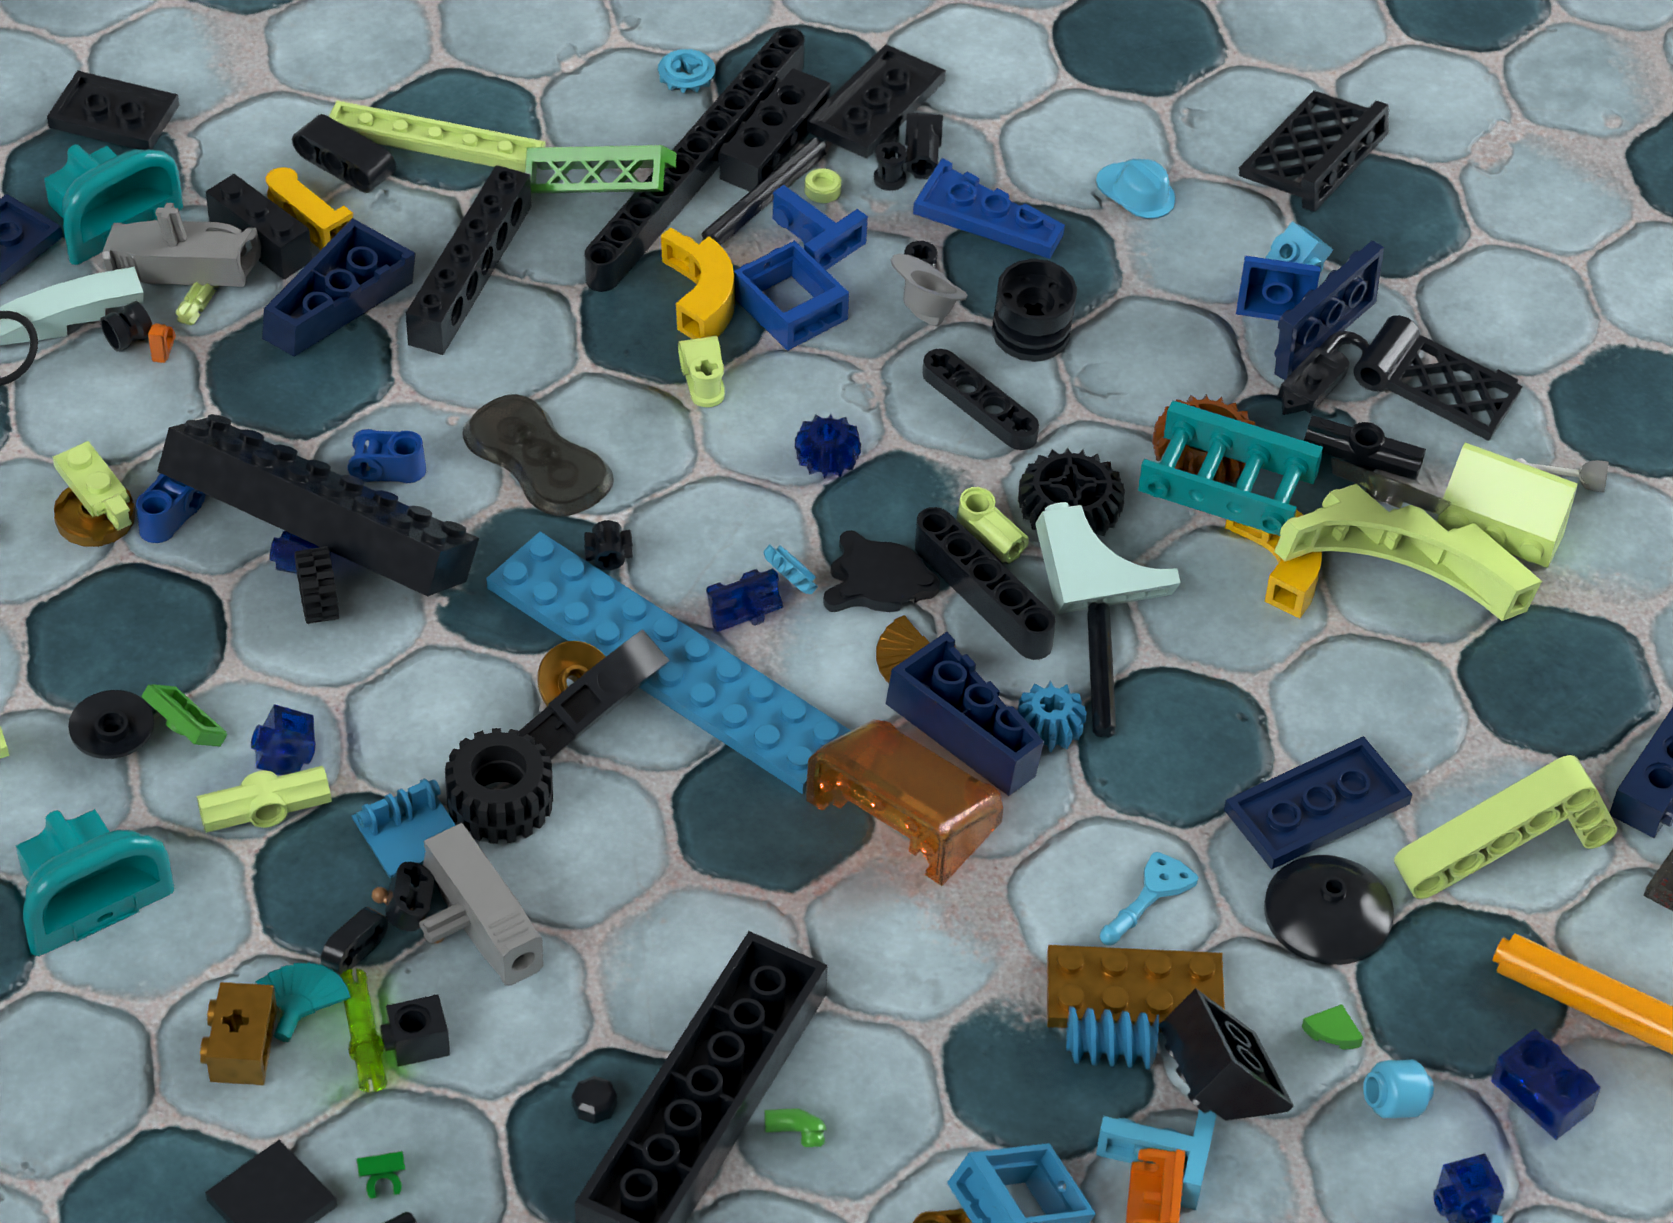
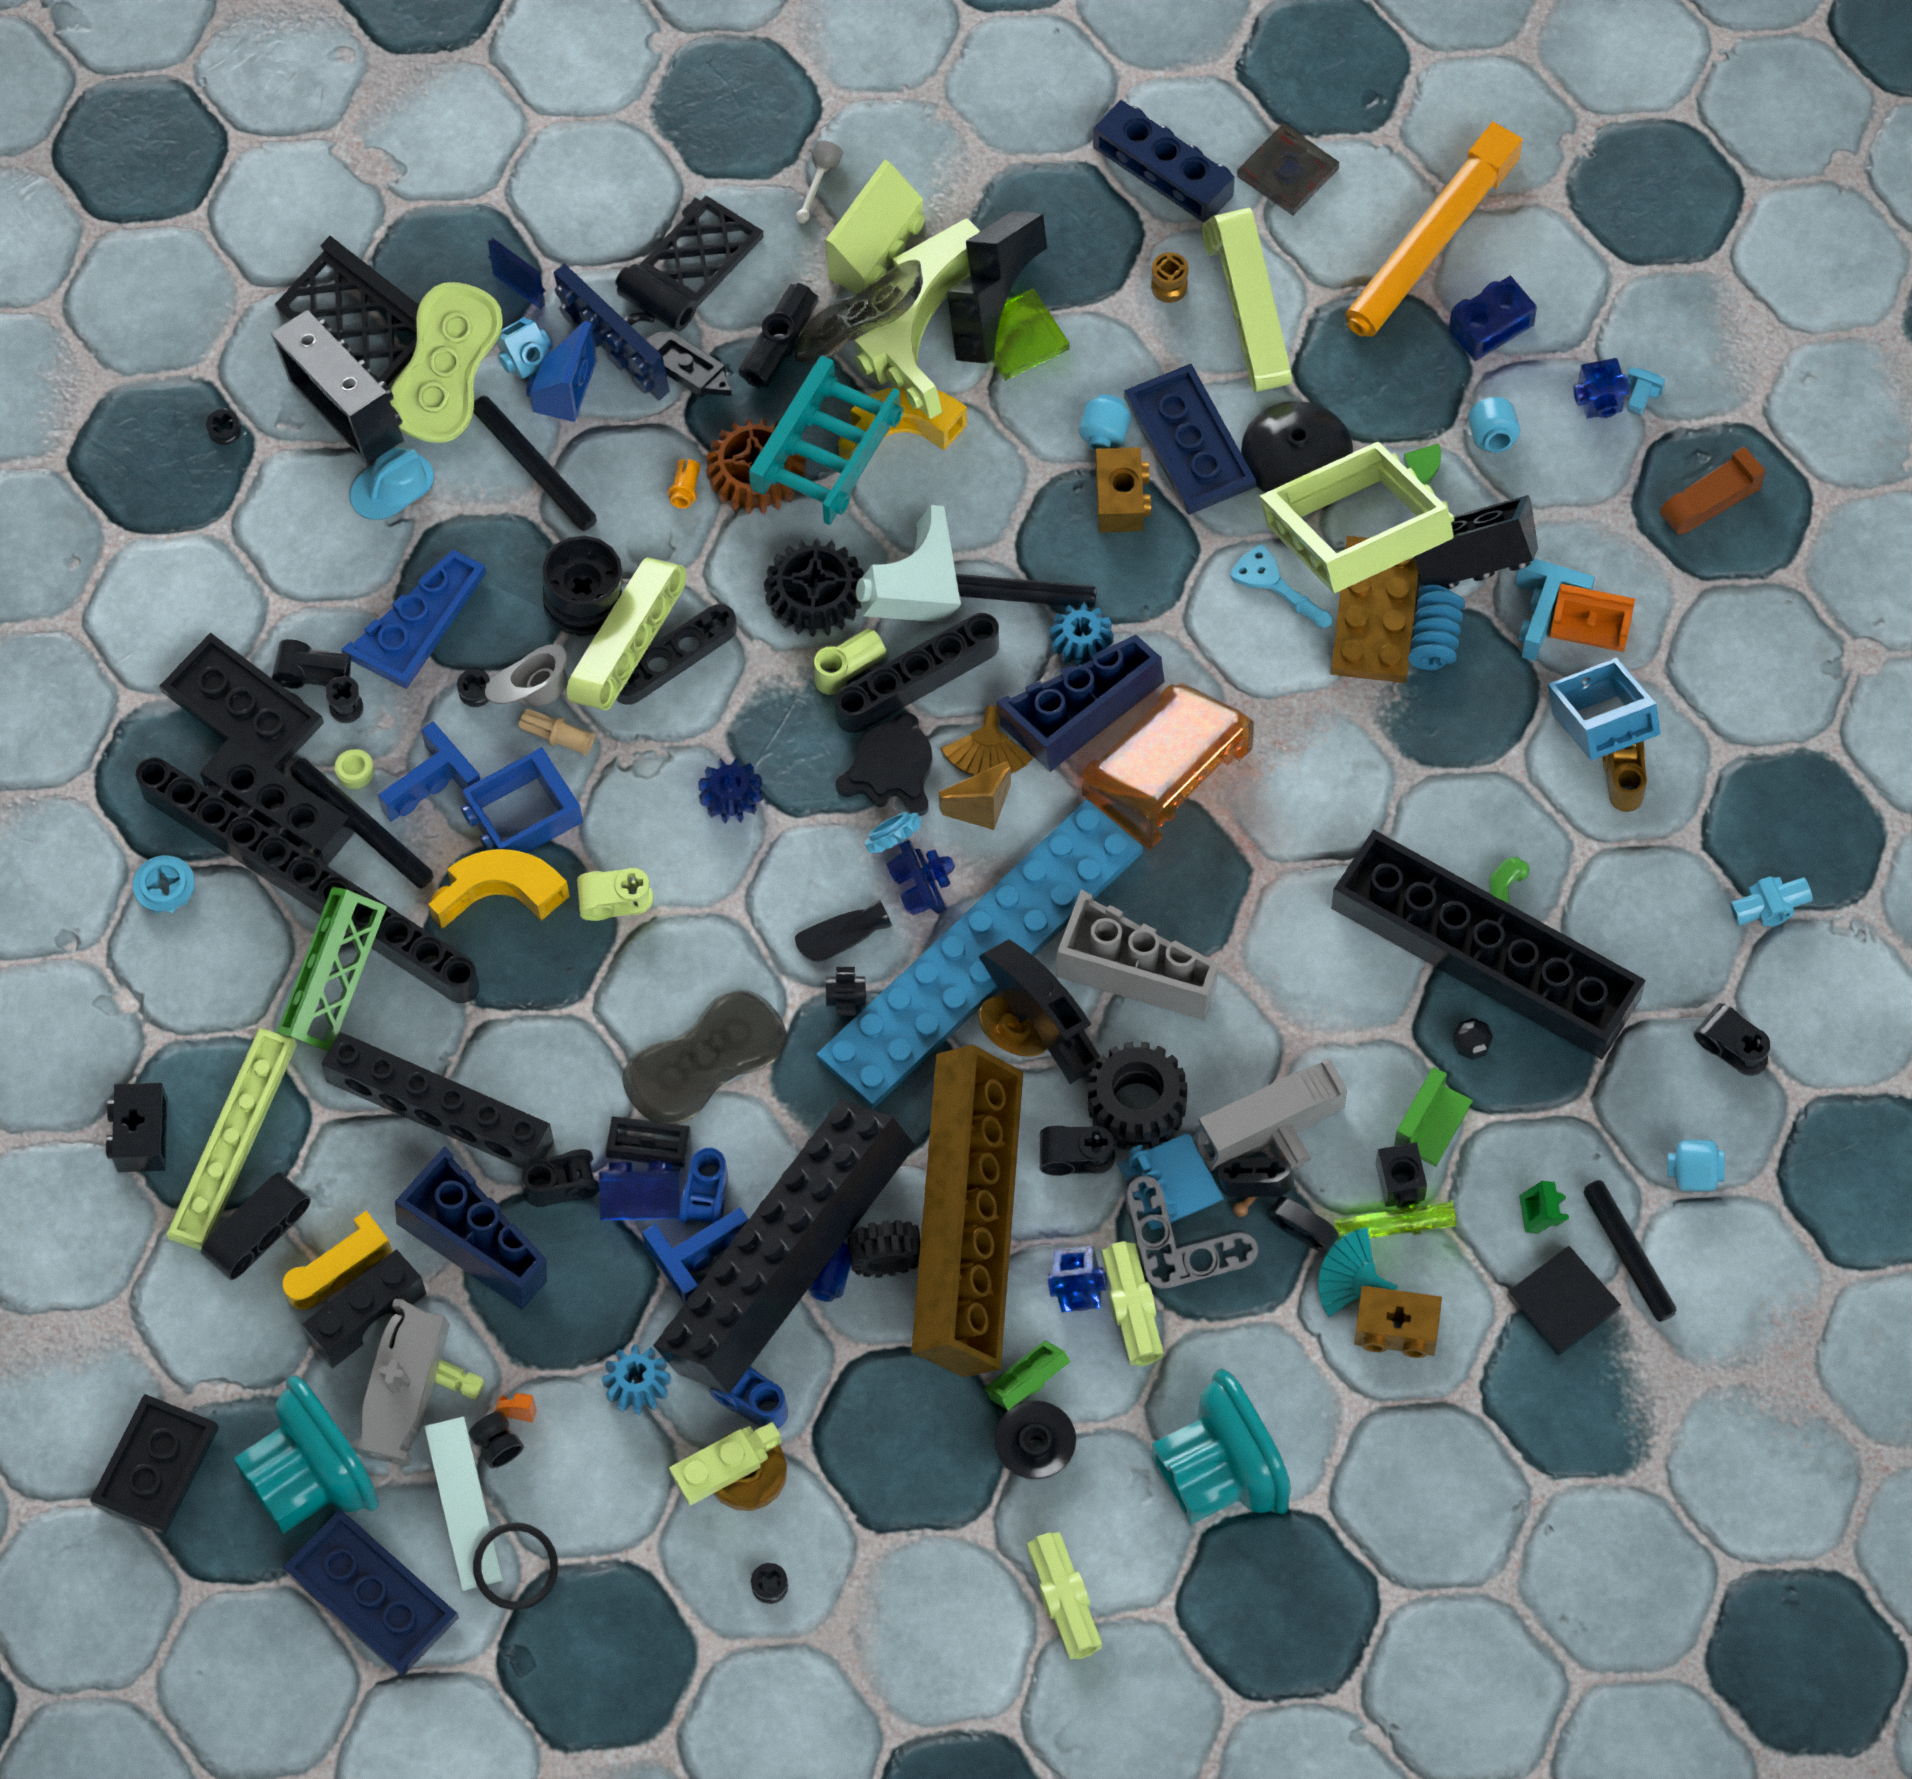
camera: 80 degrees left, 15 degrees up
none -> black brick [106,1083,168,1173]
none -> black bush [206,408,241,445]
none -> piece [271,310,404,464]
none -> yellowish green plate [390,282,502,443]
none -> black axle [473,395,597,531]
none -> clear blue piece [488,238,546,309]
none -> tan axle [518,709,595,756]
none -> black piece [522,1149,601,1207]
none -> yellowish green beam [567,557,686,711]
none -> clear blue bracket [599,1161,681,1220]
none -> dark azure gear [602,1344,671,1416]
none -> black tile [605,1116,691,1168]
none -> blue bracket [642,1207,749,1304]
none -> light orange pin [667,459,701,509]
none -> black piece [795,900,892,962]
none -> pearl gold brick [911,1044,1023,1377]
none -> pearl gold slope [938,761,1011,830]
none -> black arch [947,211,1047,364]
none -> clear neon green tile [992,288,1070,381]
none -> black piece [1040,1125,1116,1176]
none -> light grey wedge [1055,889,1219,1020]
none -> medium azure head [1079,394,1131,451]
none -> pearl gold brick [1096,447,1151,533]
none -> beam [1124,1173,1258,1289]
none -> pearl gold wheel [1151,252,1189,303]
none -> yellowish green window [1260,441,1454,593]
none -> bright green panel [1394,1067,1473,1167]

